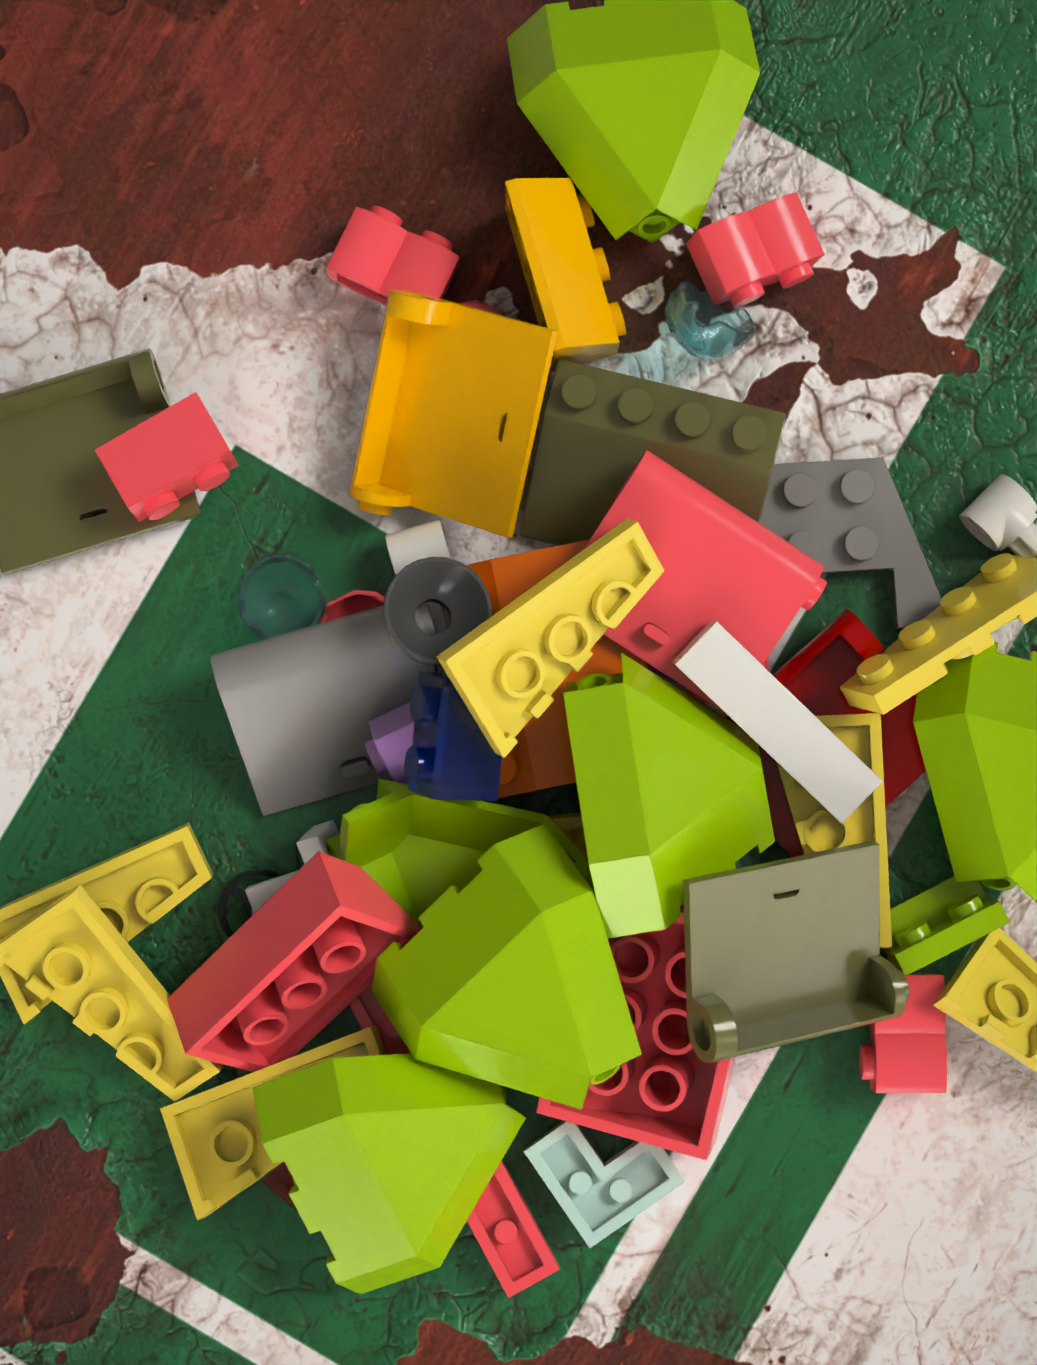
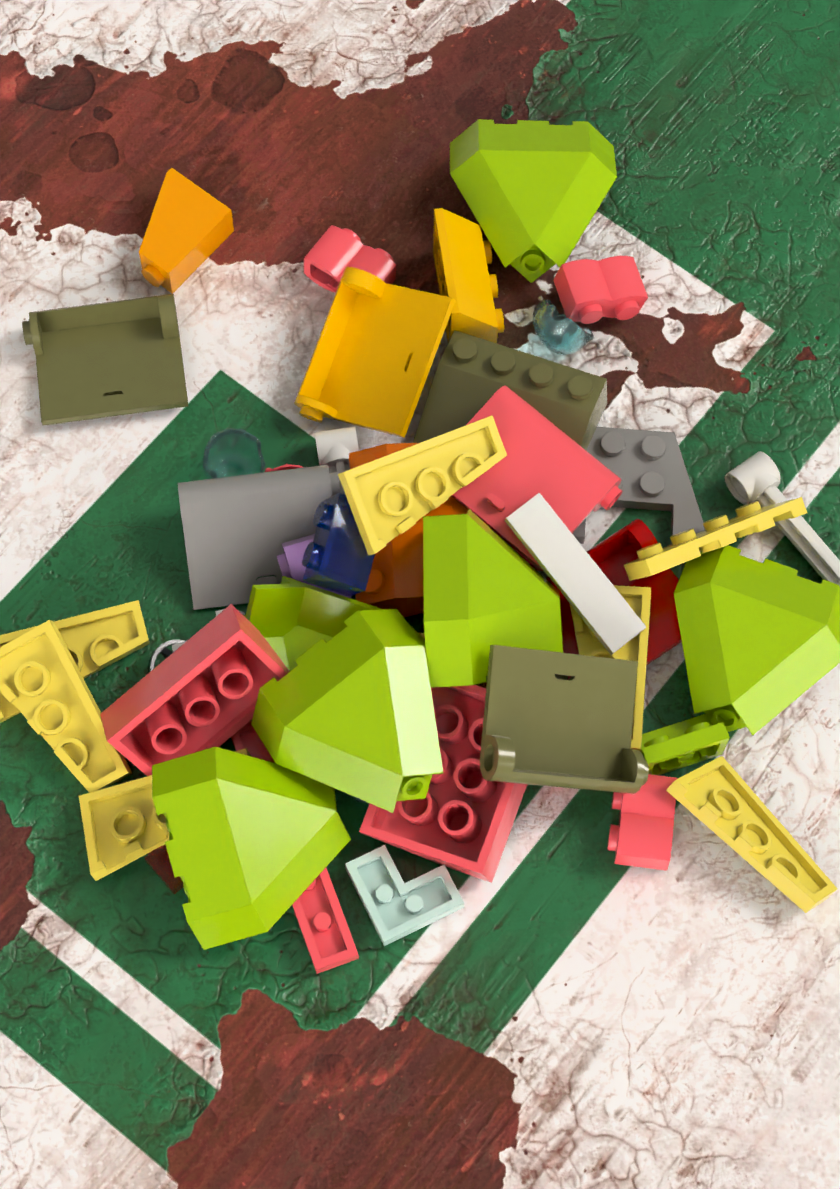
camera: 10 degrees right, 20 degrees down
coral brick [95,392,239,522] -> none
dark grey piece [383,557,492,666] -> none
none -> light orange slope [139,168,234,294]

